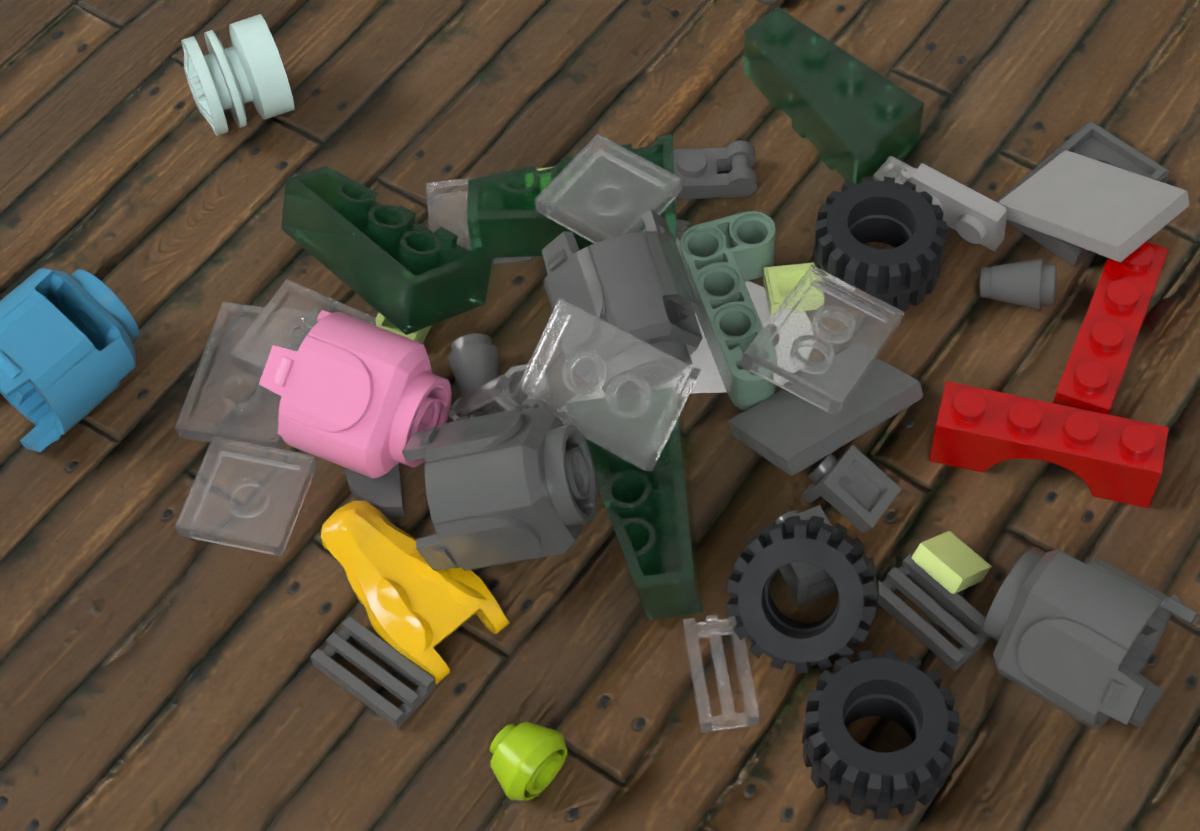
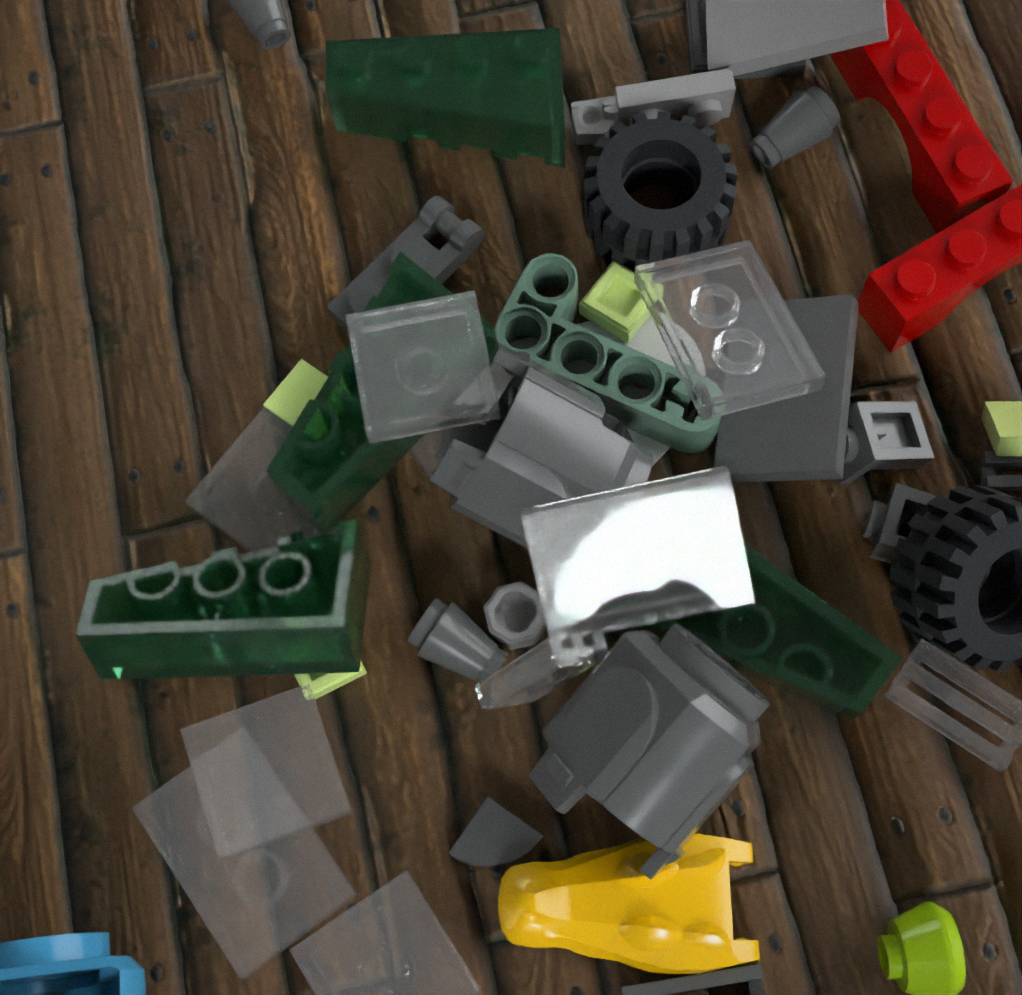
camera: 45 degrees left, 15 degrees up
bright pink piece [259,310,452,479] -> none

